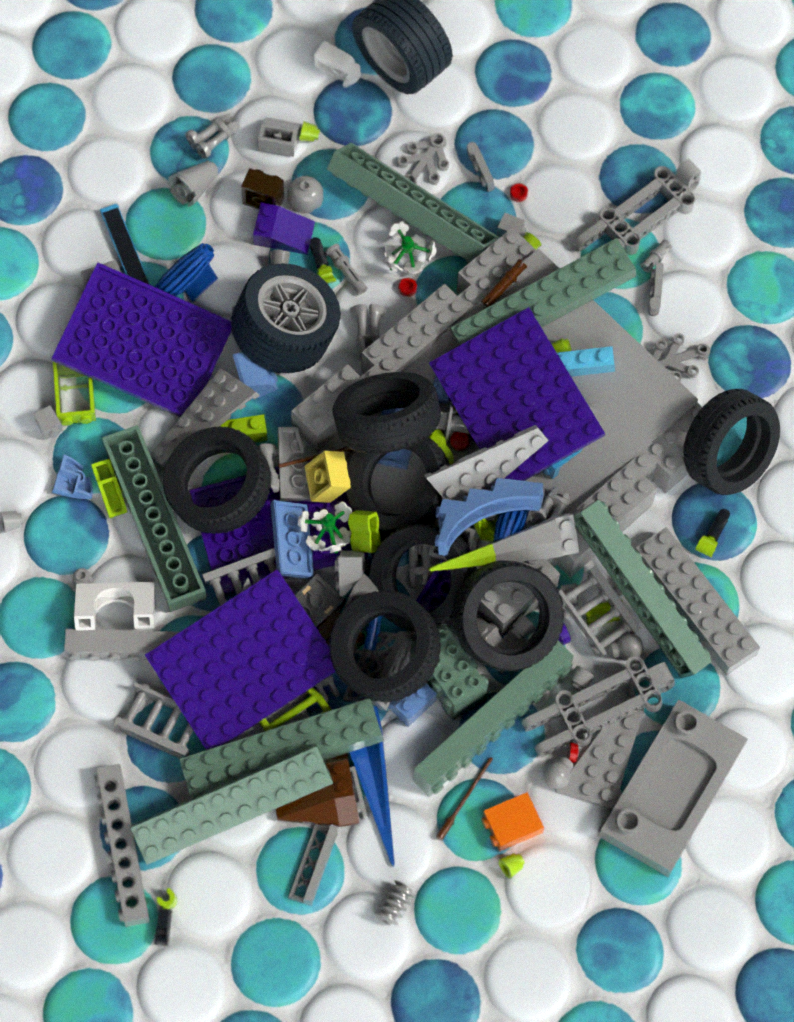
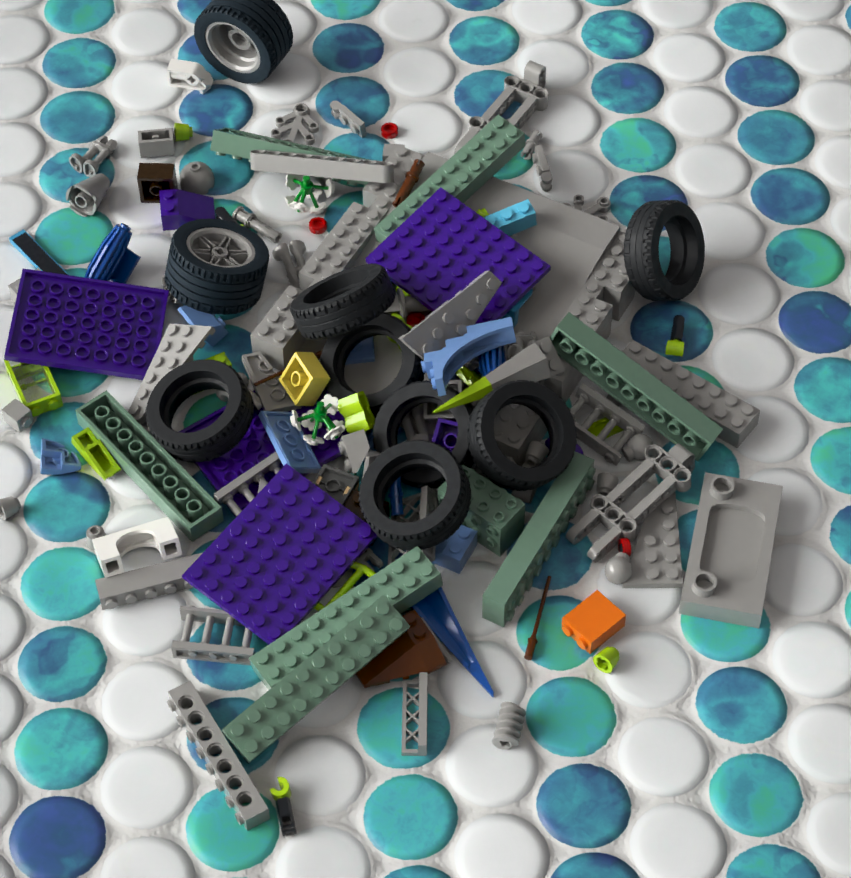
camera: 15 degrees left, 15 degrees down
none -> light grey beam [250,150,394,183]

